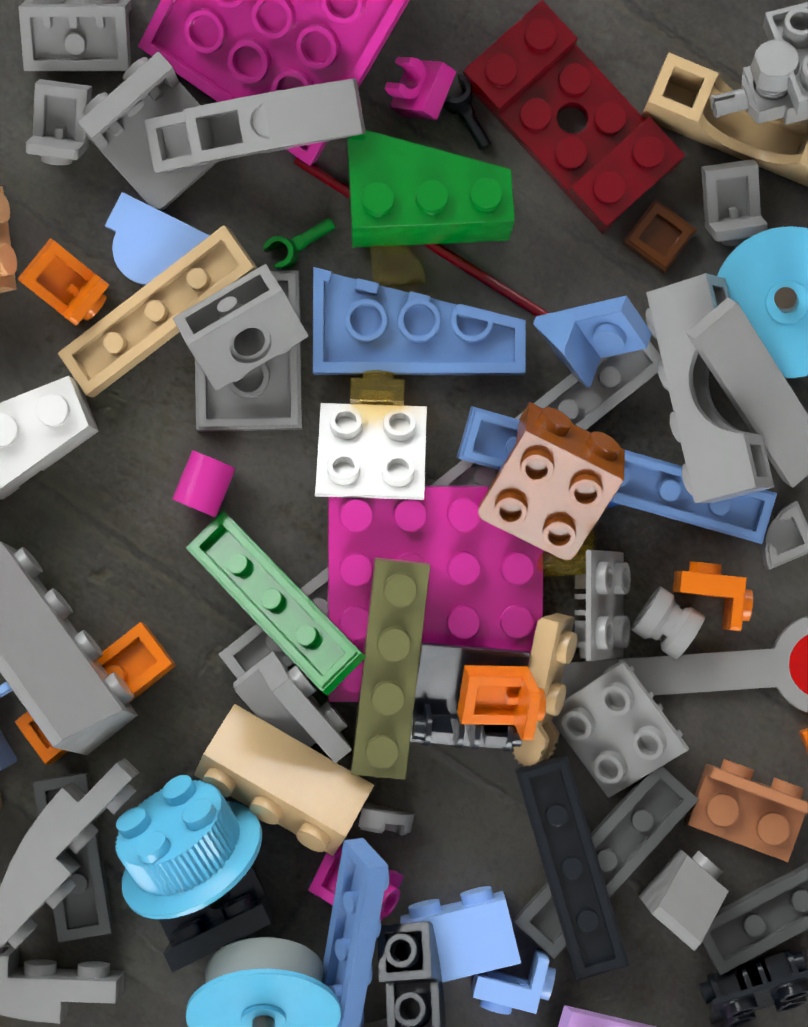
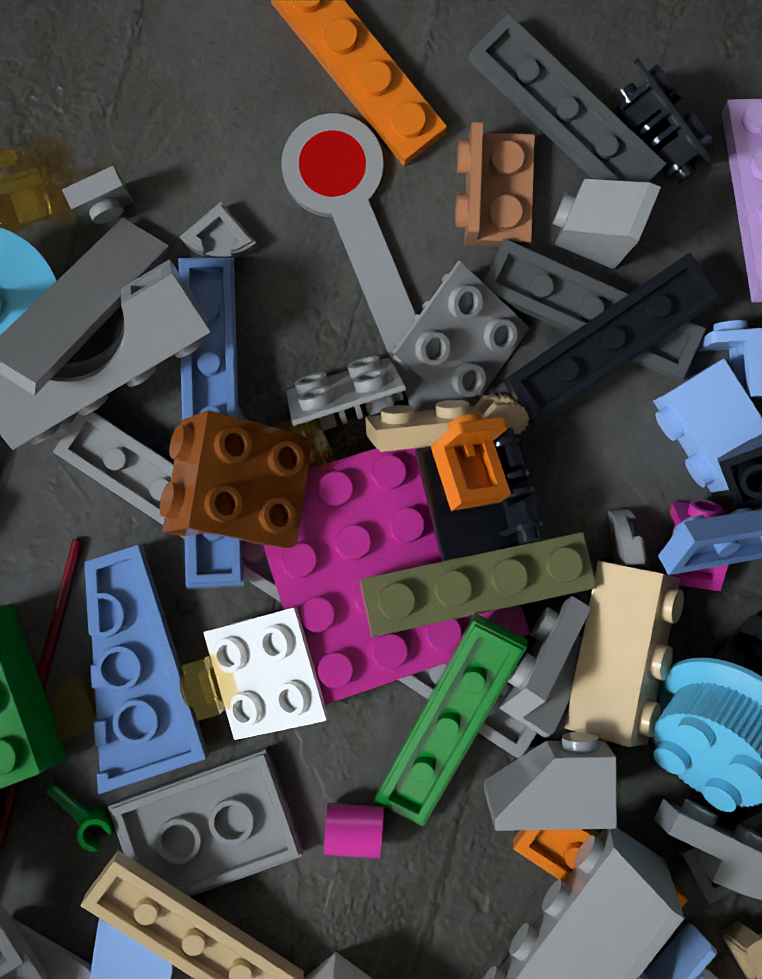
camera: 115 degrees left, 0 degrees up
light grey brick [173,264,309,391] -> none
medium blue slope [533,295,652,388] -> none
light grey wheel [631,586,705,660] -> none
orange bracket [673,561,753,631] -> none
none -> light grey slope [484,732,617,831]

